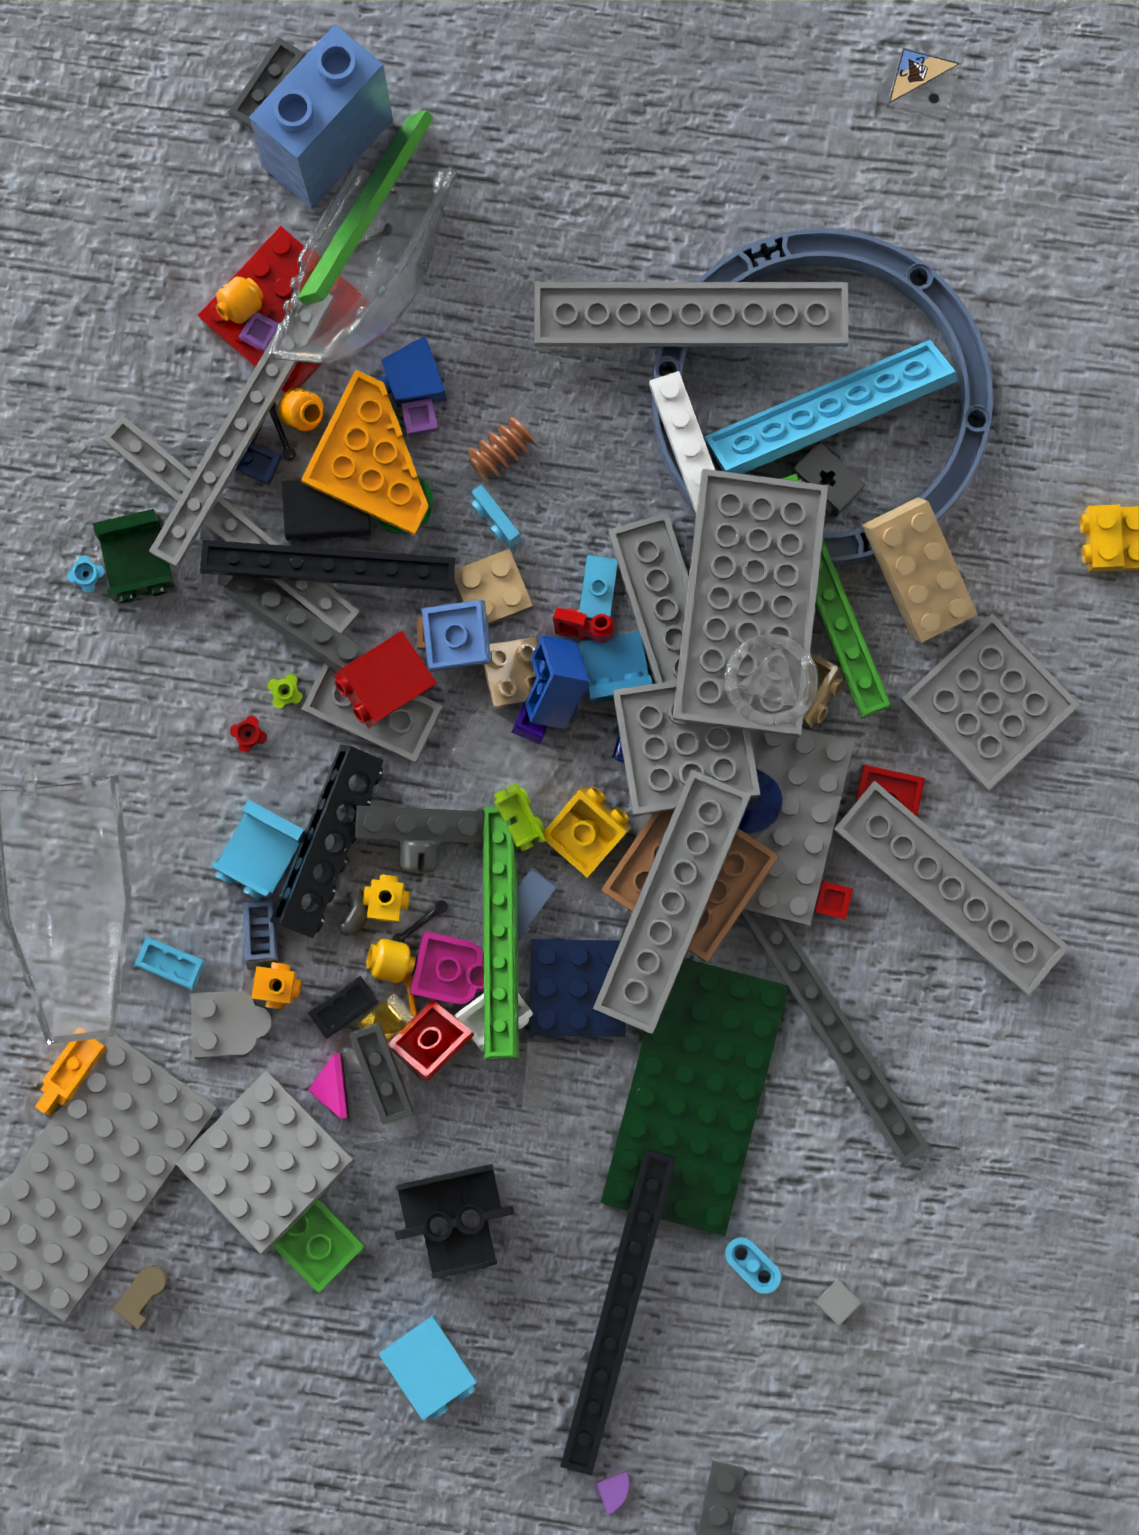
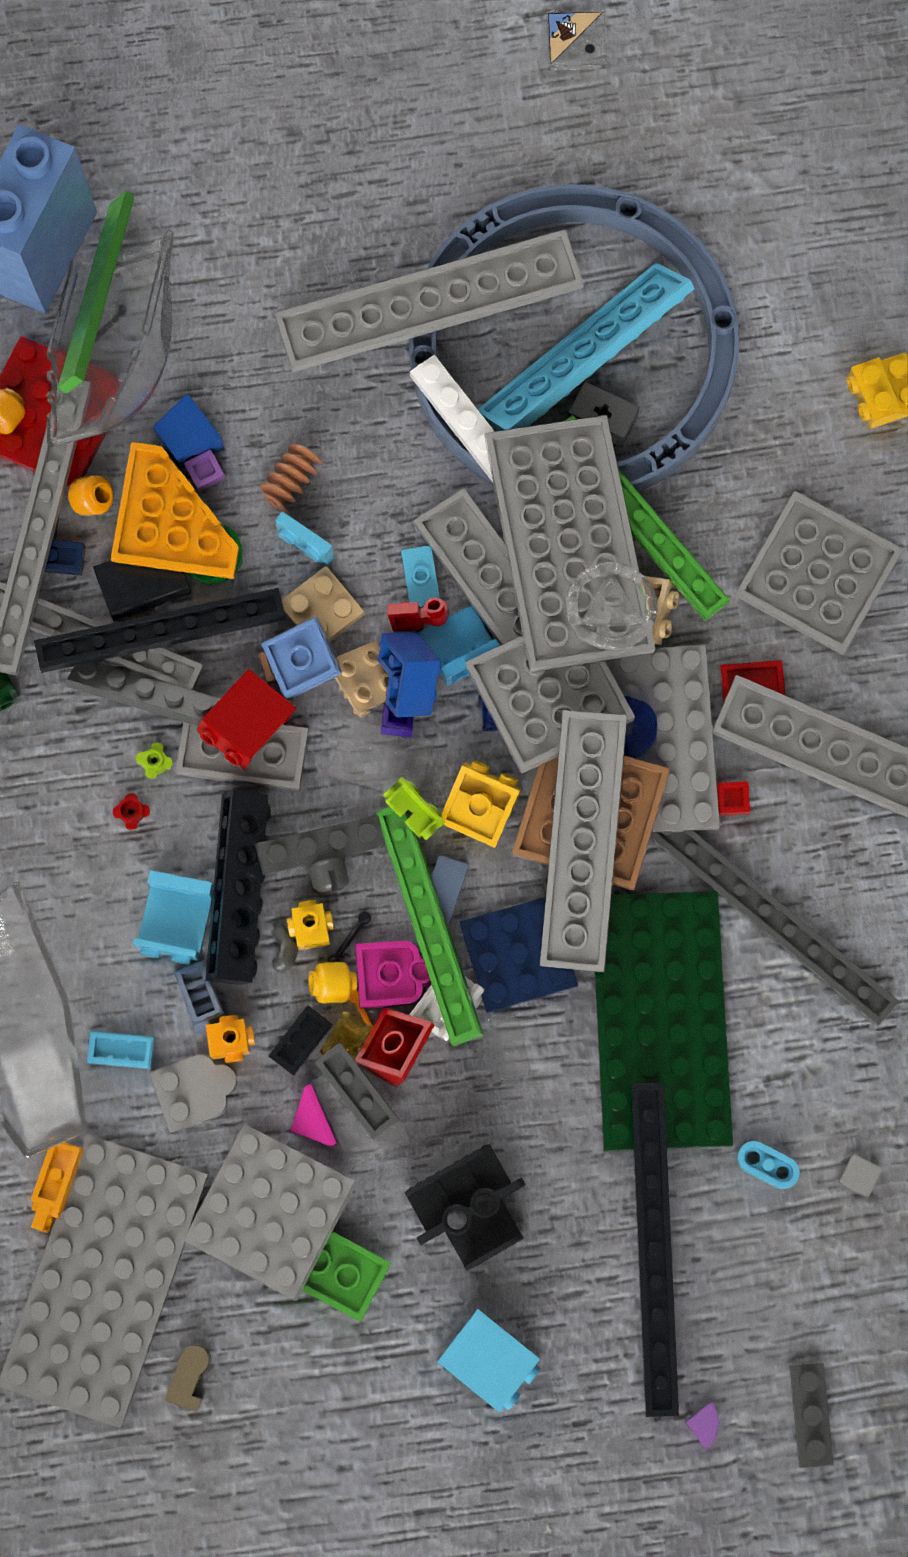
camera: 15 degrees left, 5 degrees down
medium lavender tile [239,312,280,353] -> none
black hinge [269,402,296,460] -> none
tan brick [862,497,978,643] -> none

